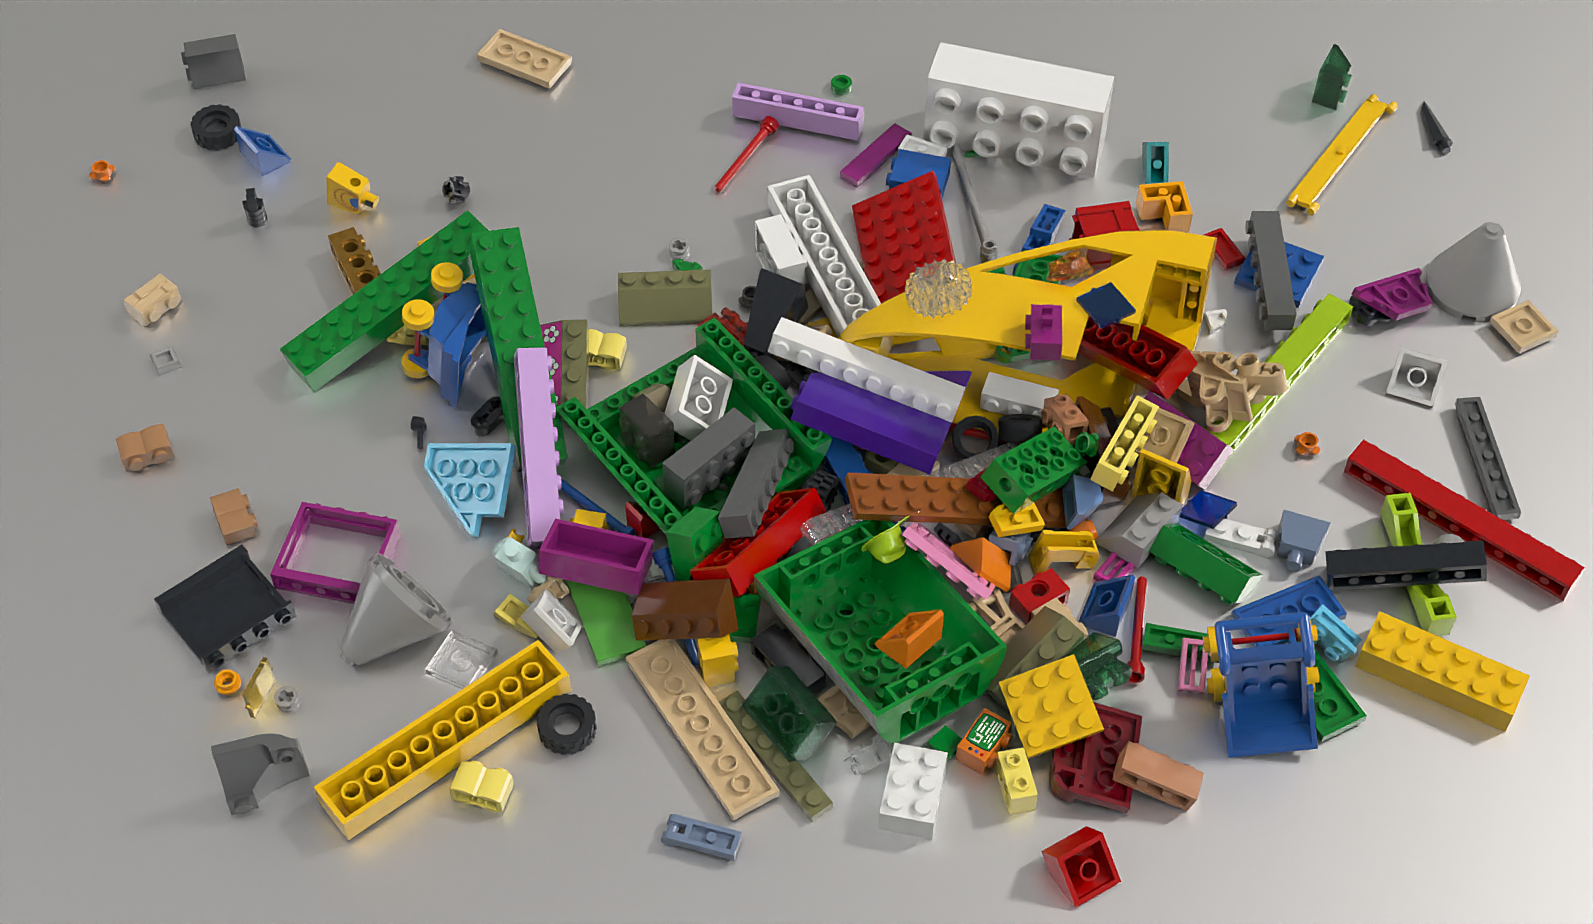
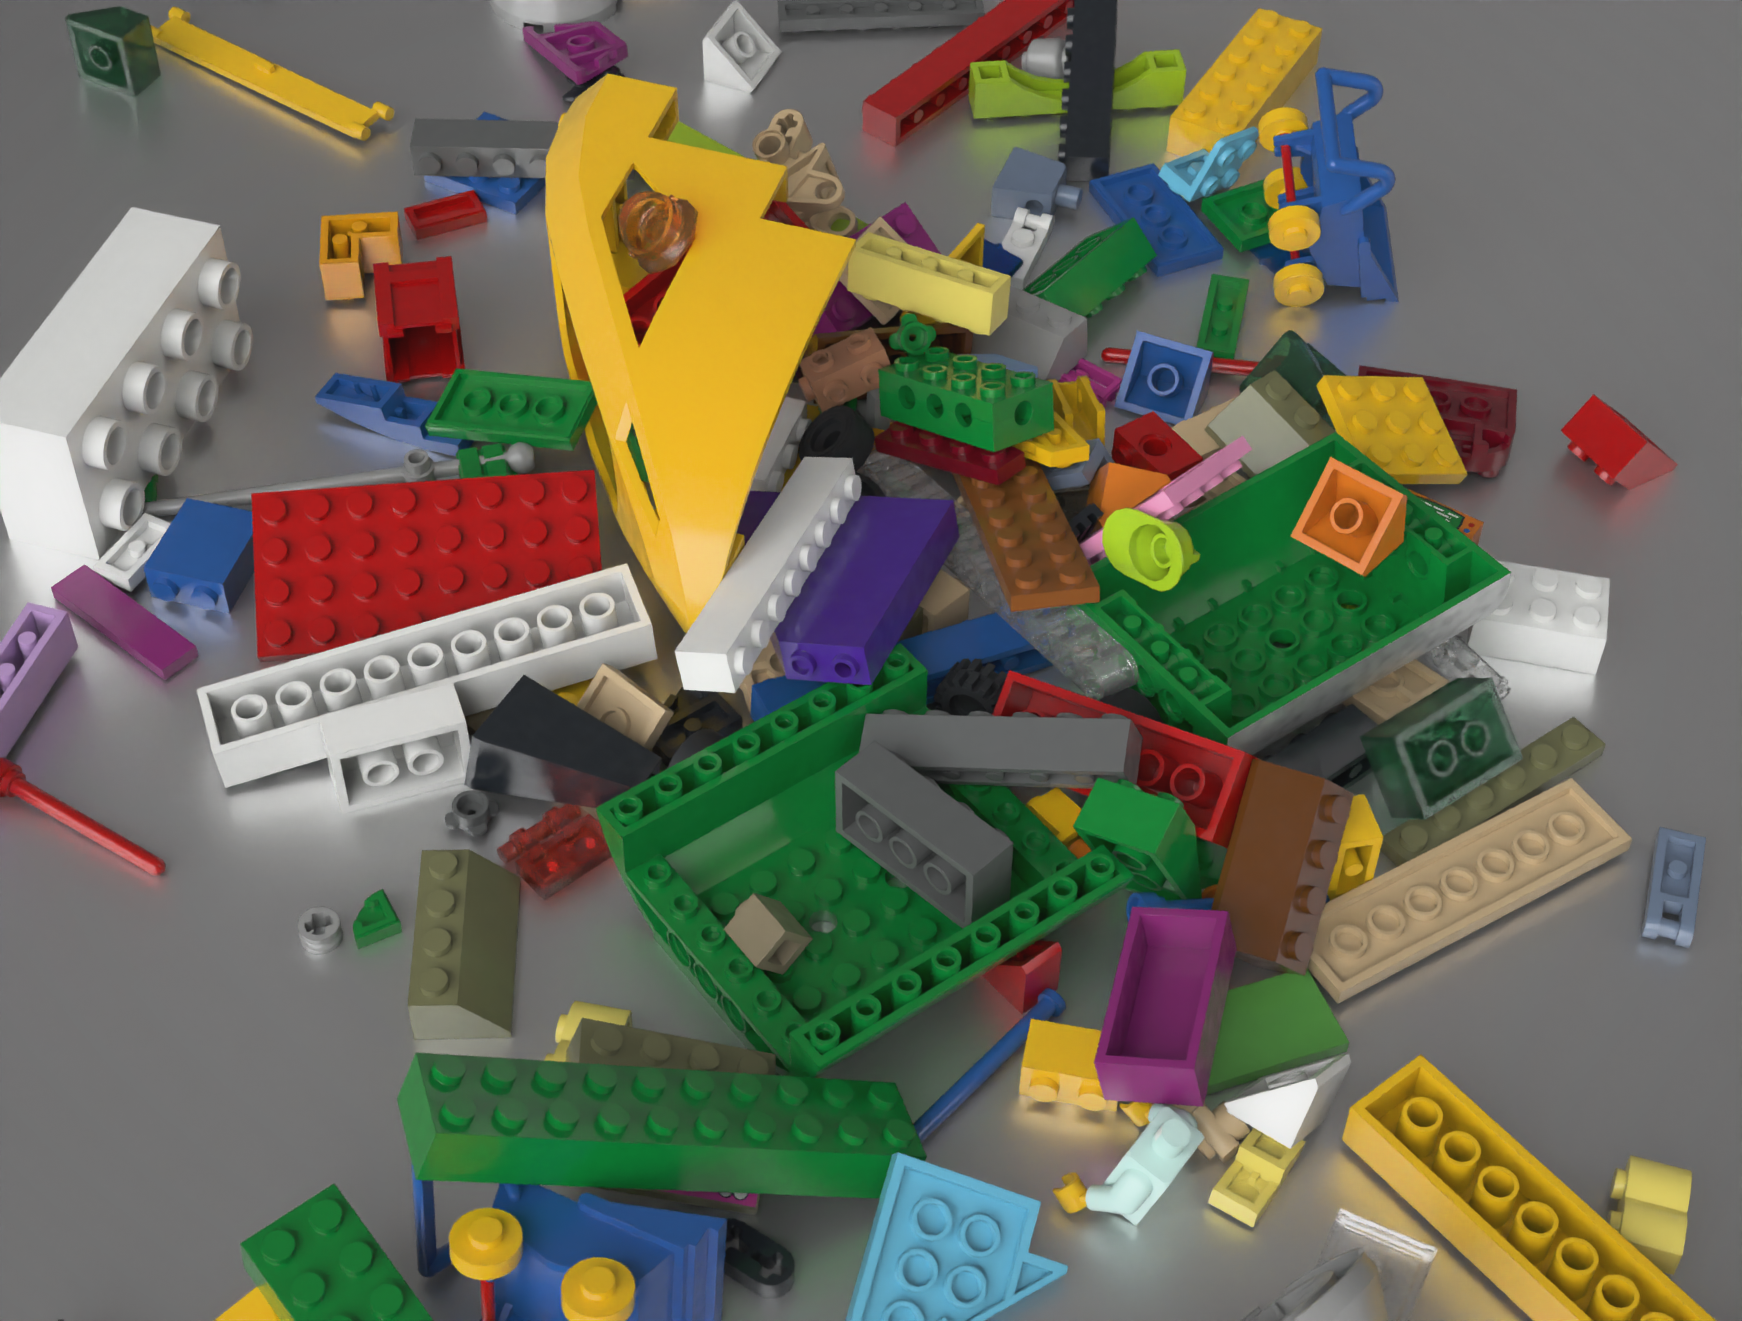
camera: 90 degrees left, 5 degrees down
lavender brick [514,348,563,547] -> none
black tyre [537,693,597,755] -> none
clear smoke brick [619,393,675,468] -> none
white brick [662,355,733,441] -> none
clear gear [905,259,972,319] -> none
light yellow brick [995,748,1038,815] -> none
magenta brick [1025,304,1062,361] -> none
clear blue piece [1076,282,1136,329] -> none
nougat brick [1112,741,1204,811] -> none
teal slope [1142,142,1169,184] -> none
bright pink tile [1177,638,1208,694] -> none
orange plate [1294,432,1320,455] -> none

